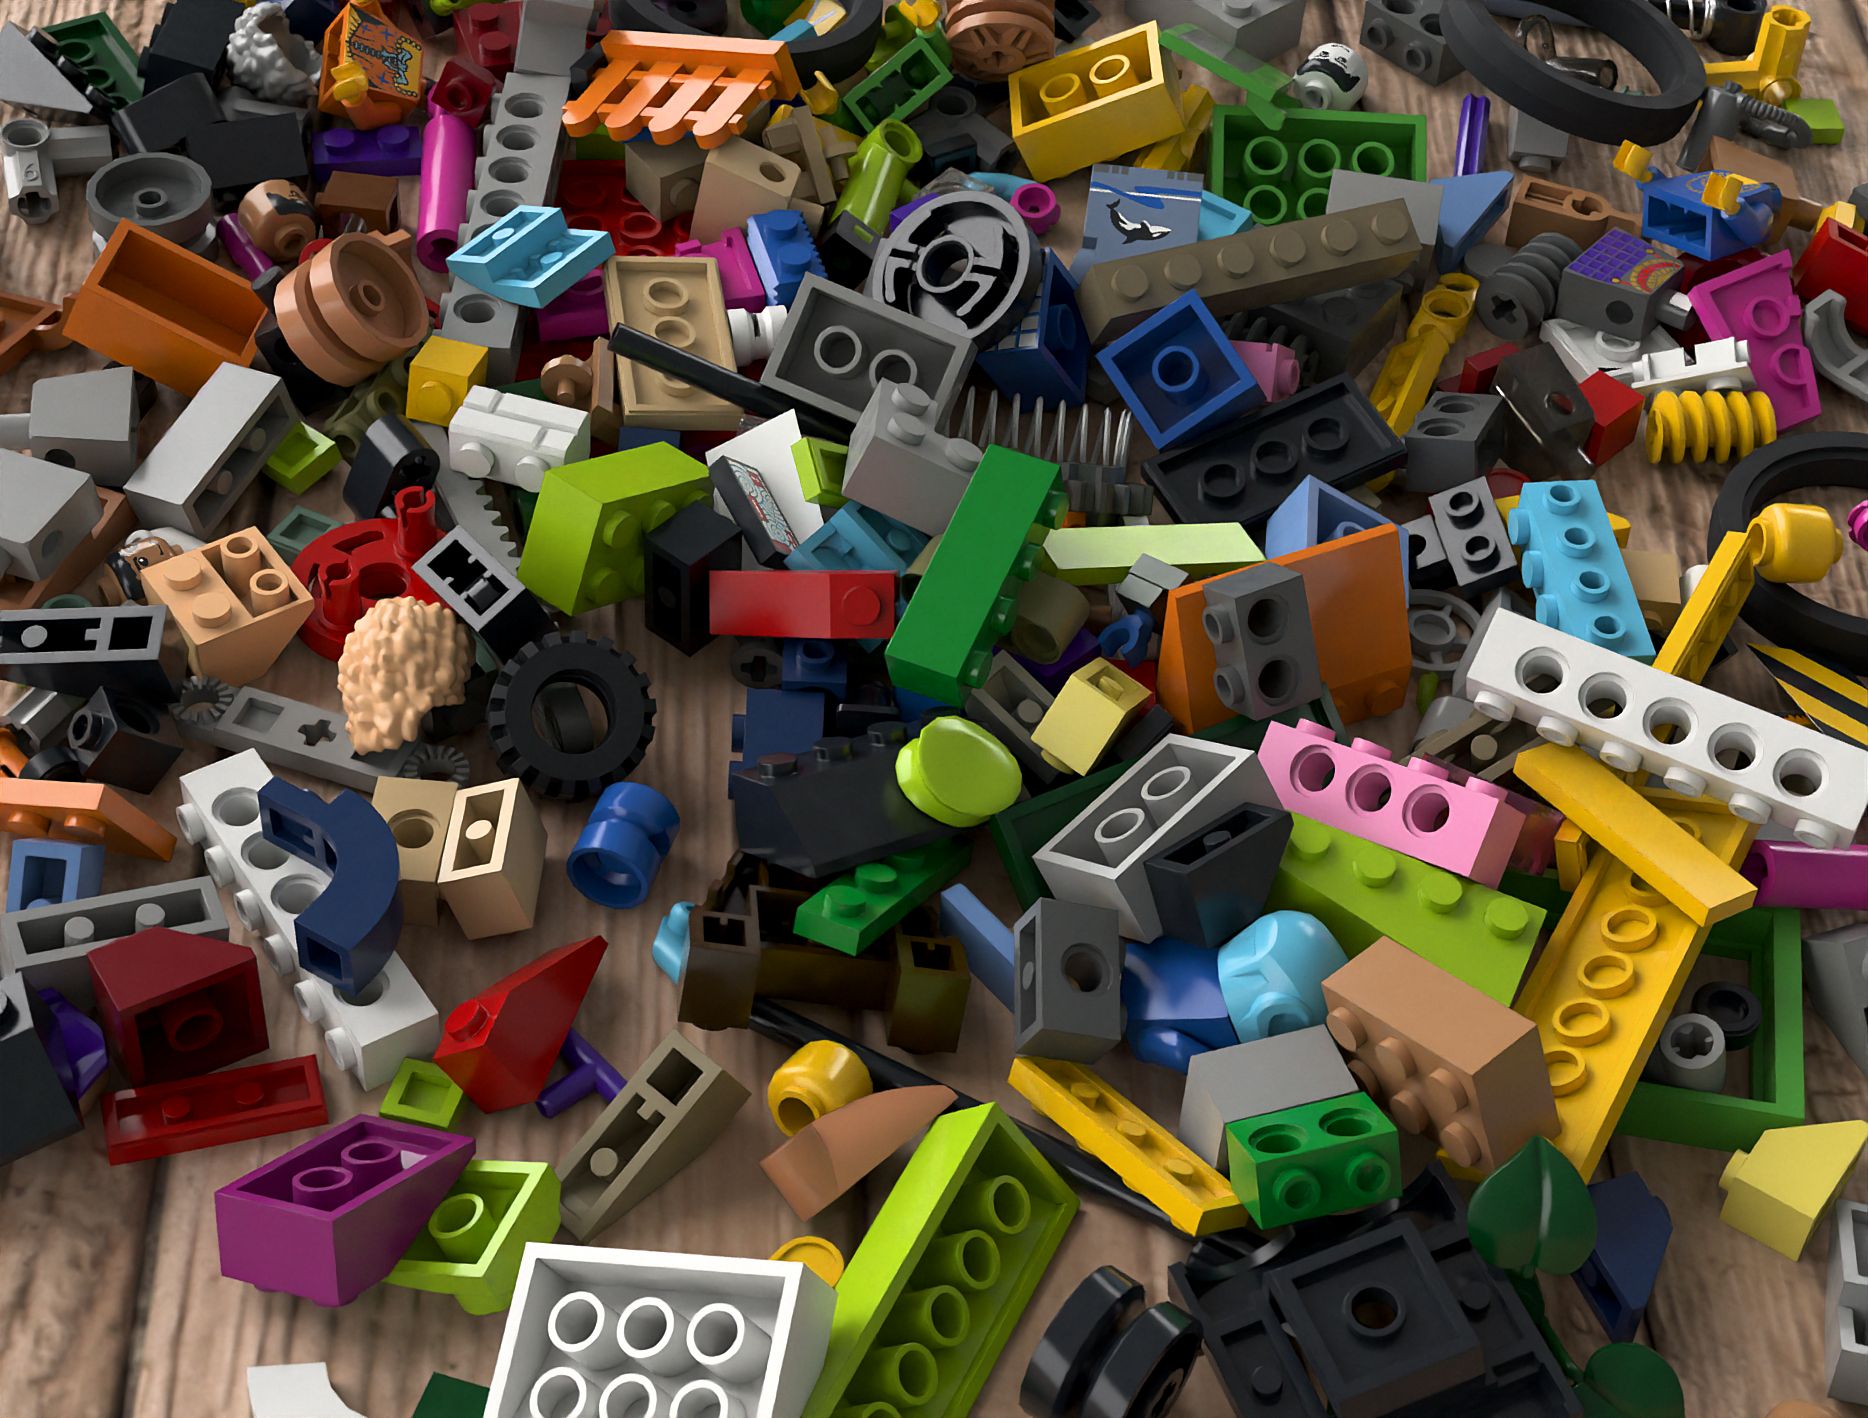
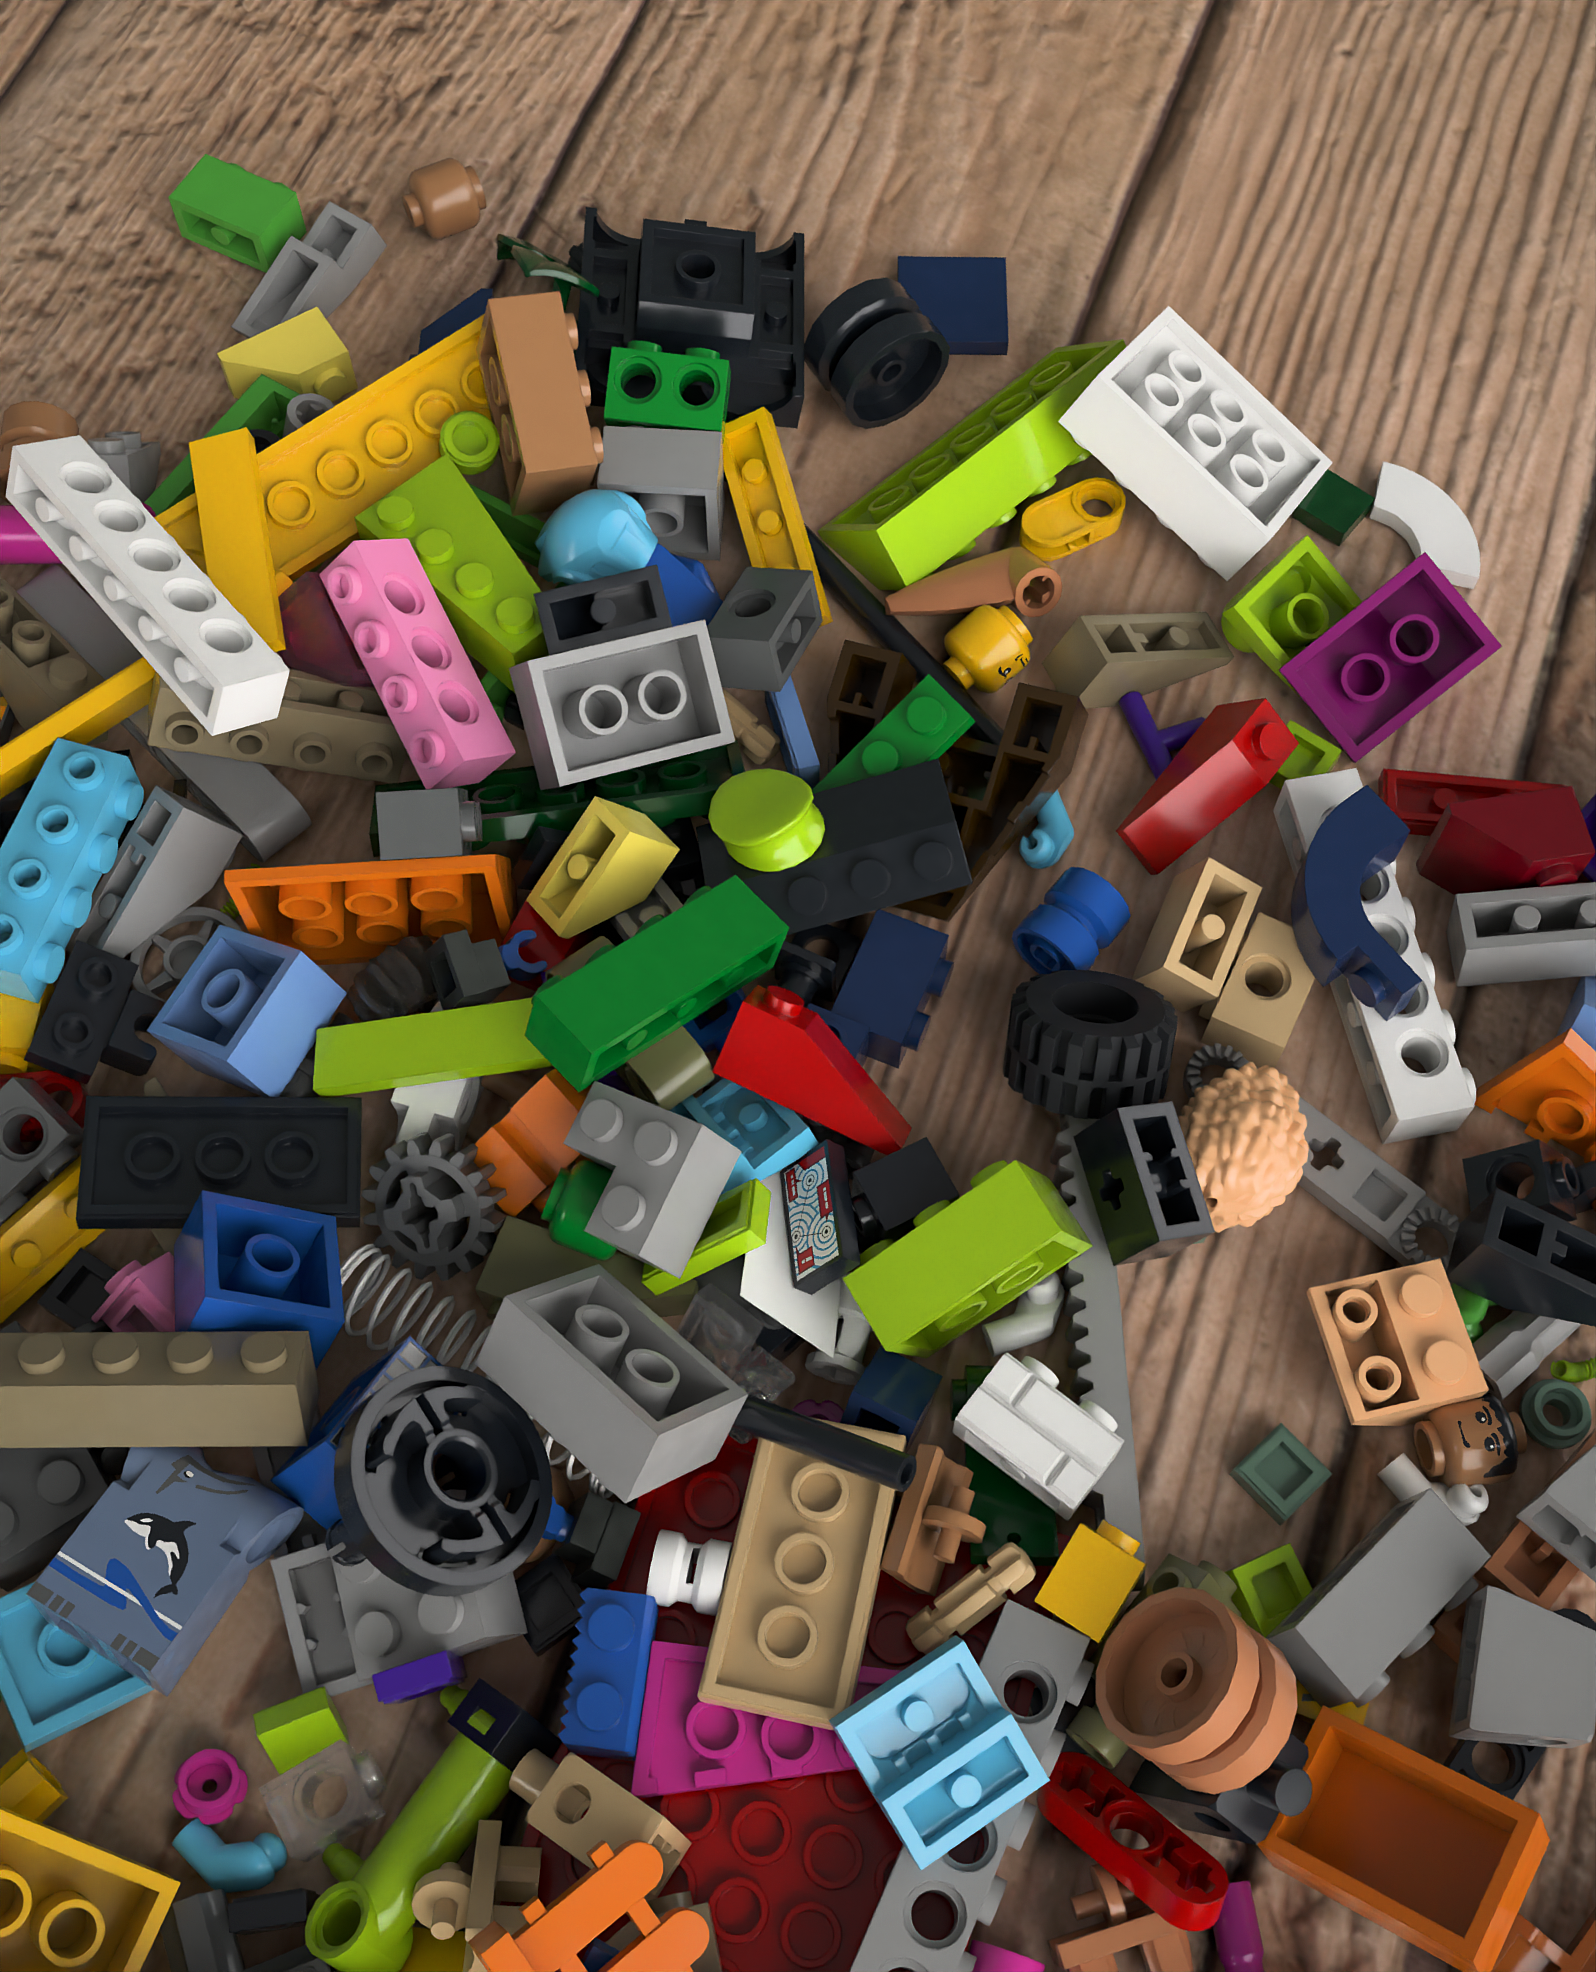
camera: 155 degrees left, 20 degrees up
red piece [290,486,447,663] -> none
black beam [342,414,440,521] -> none
none -> tan axle [906,1542,1036,1655]

